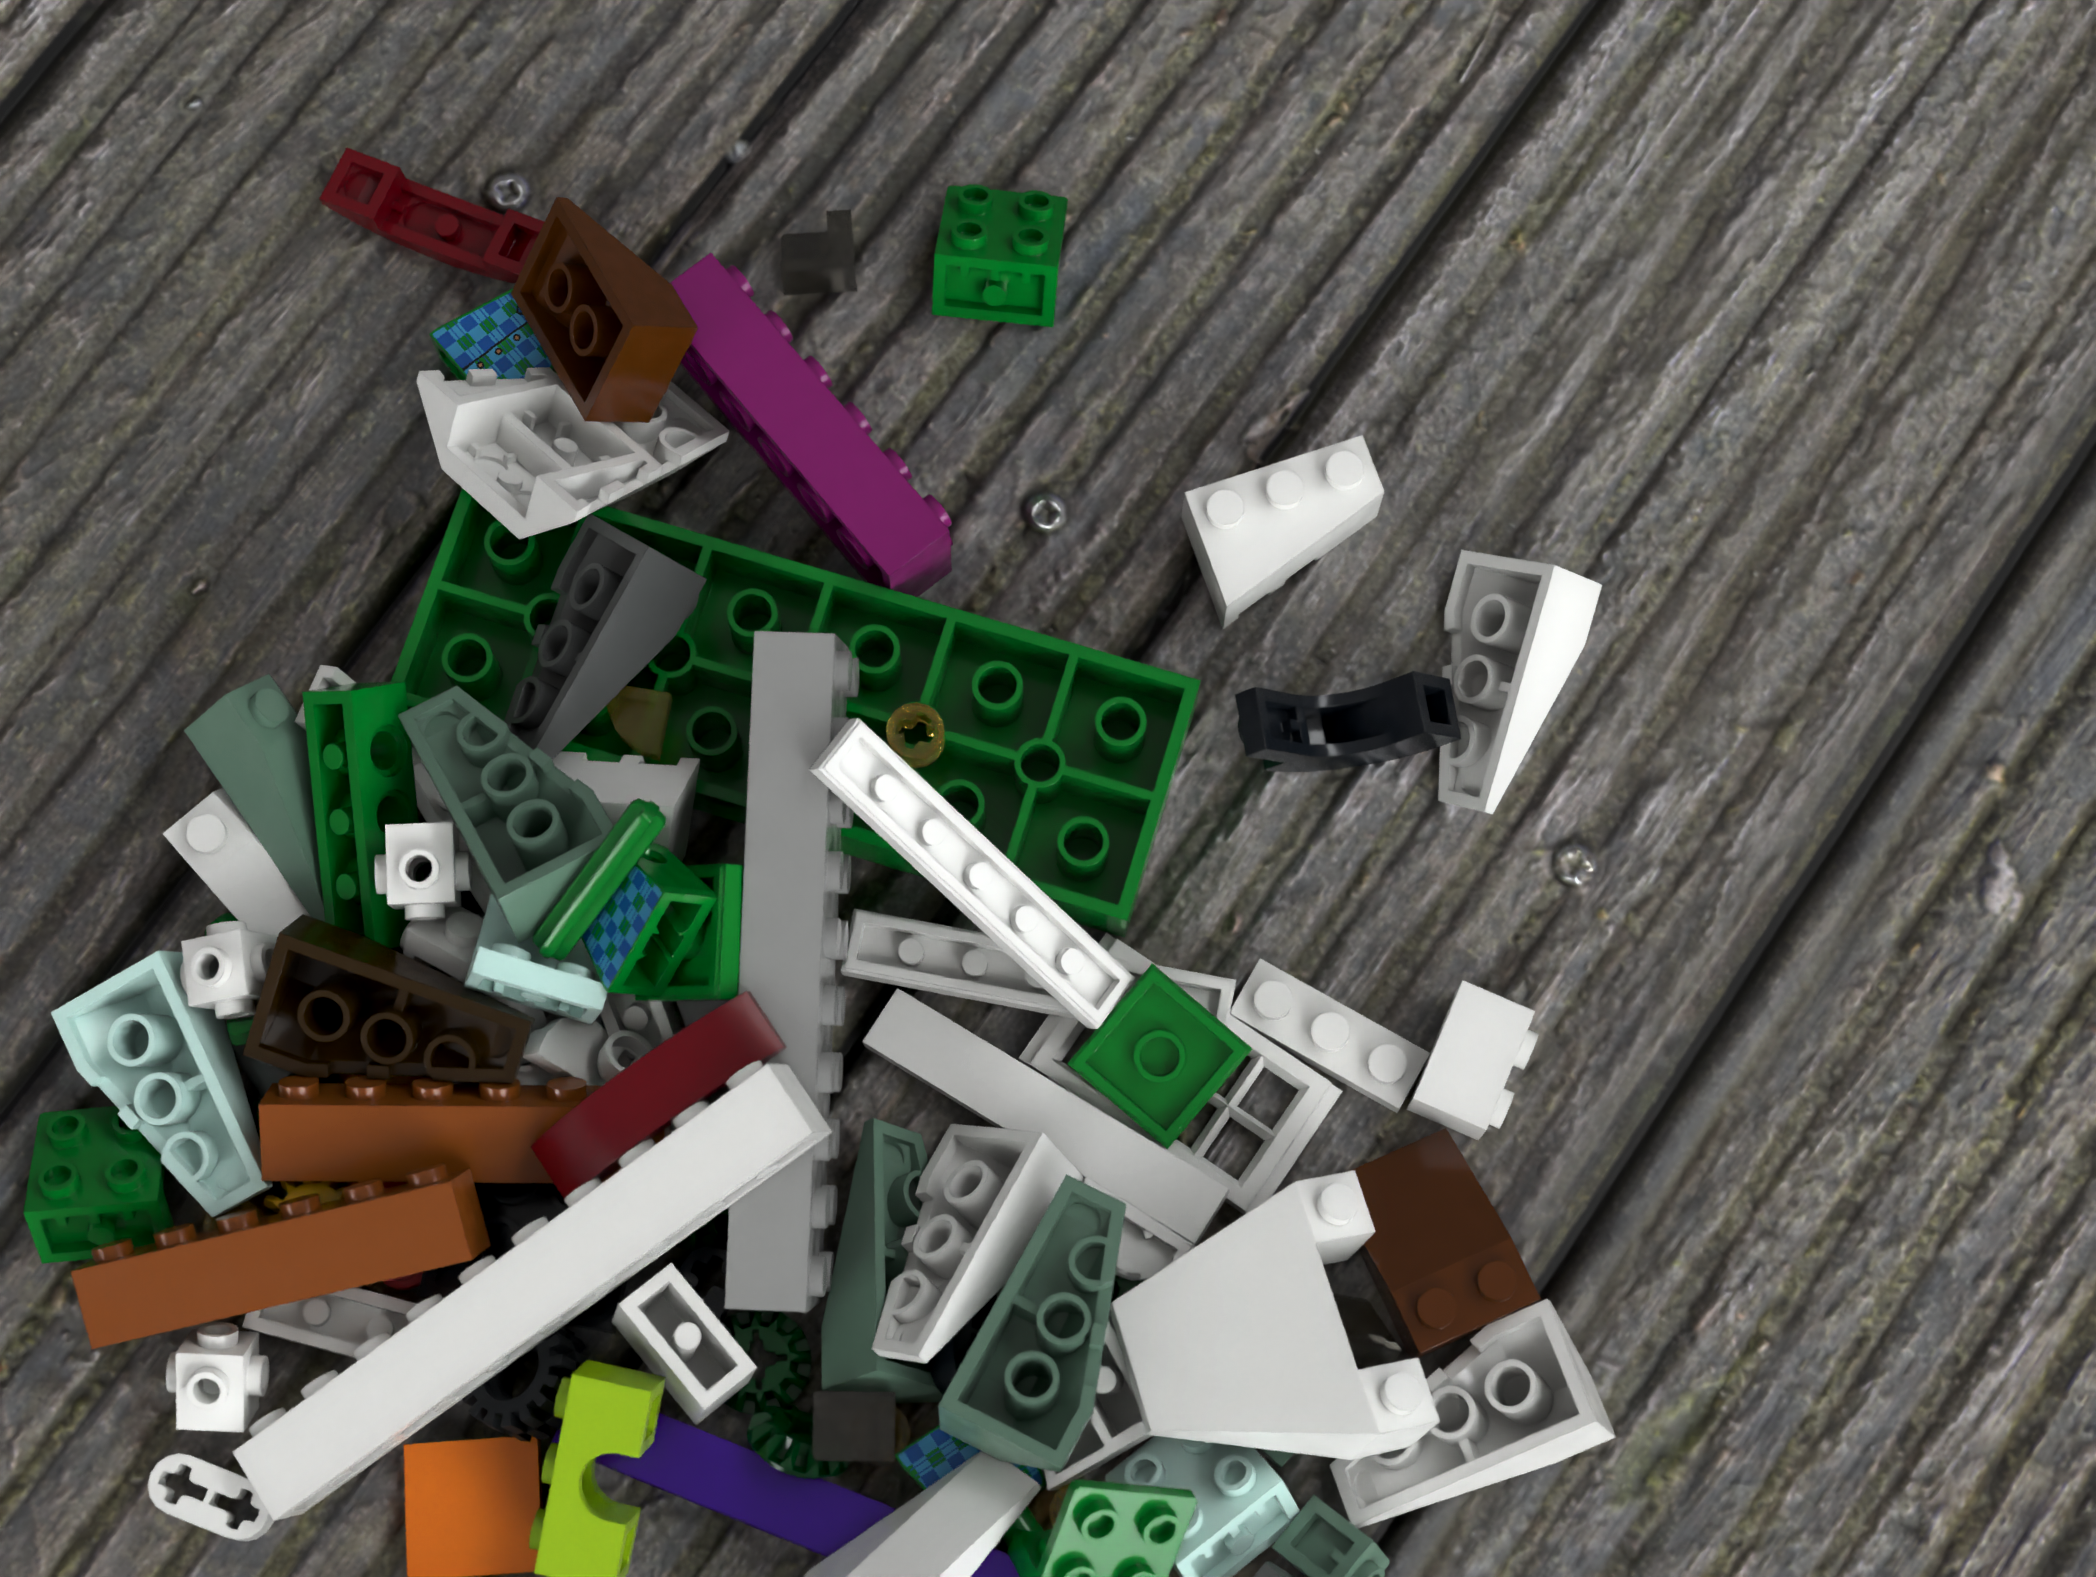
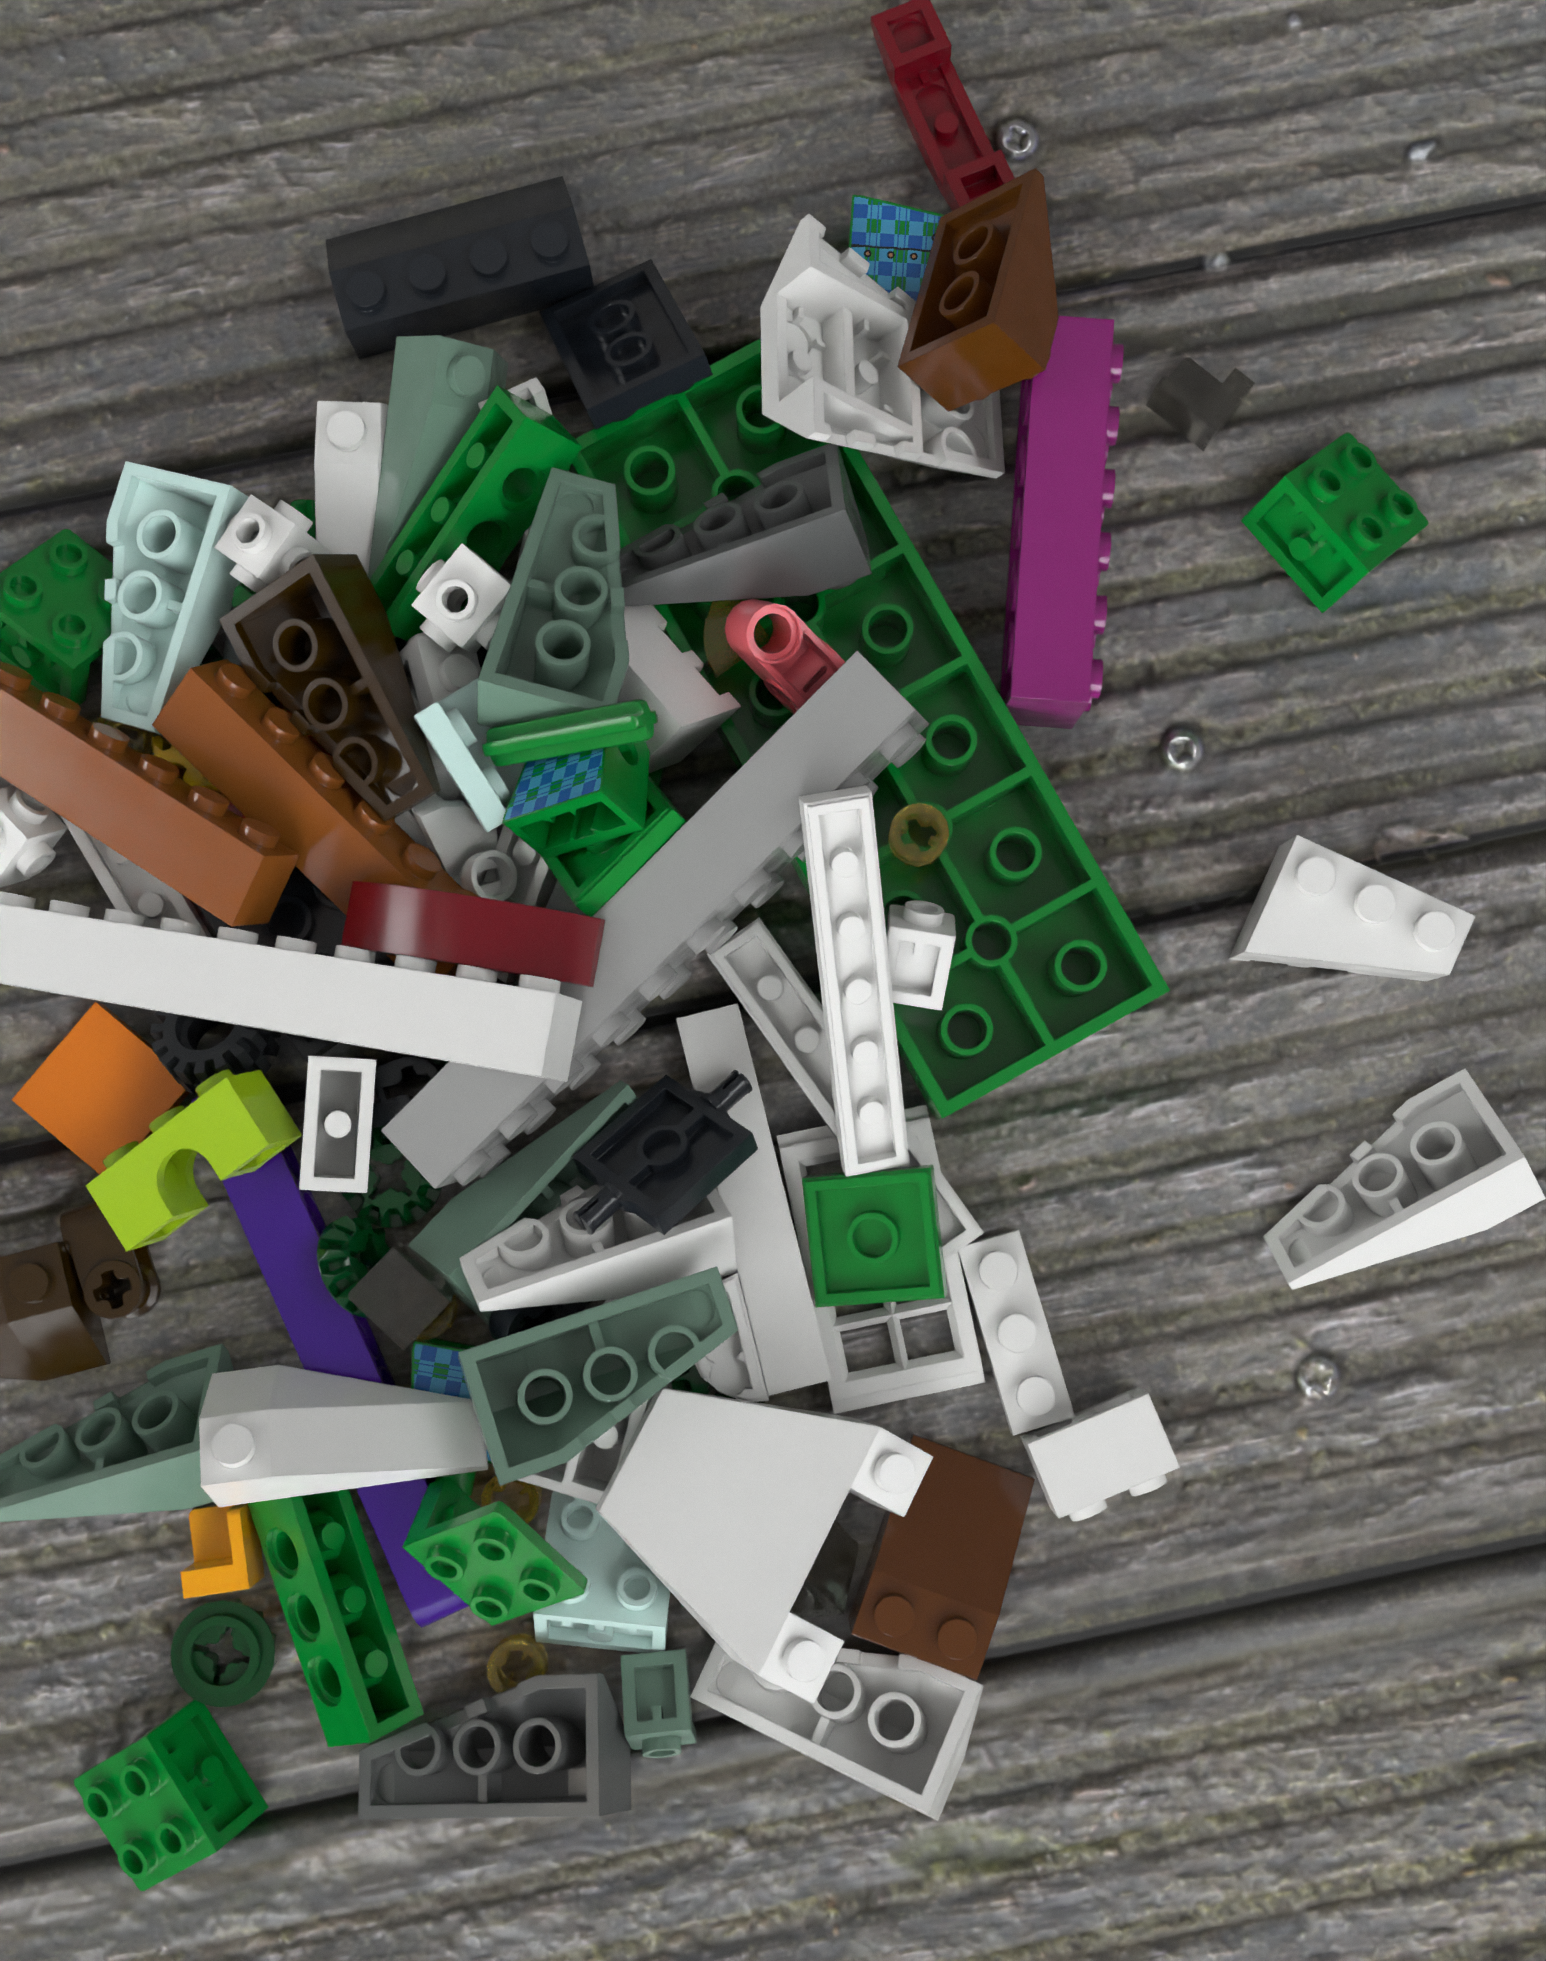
camera: 45 degrees right, 10 degrees up
black arch [1235,671,1461,772] -> none
none -> black slope [326,176,594,359]
none -> black plate [540,259,713,430]
none -> black plate [573,1070,758,1235]
none -> coral piece [725,599,845,714]
none -> white bracket [886,900,956,1010]

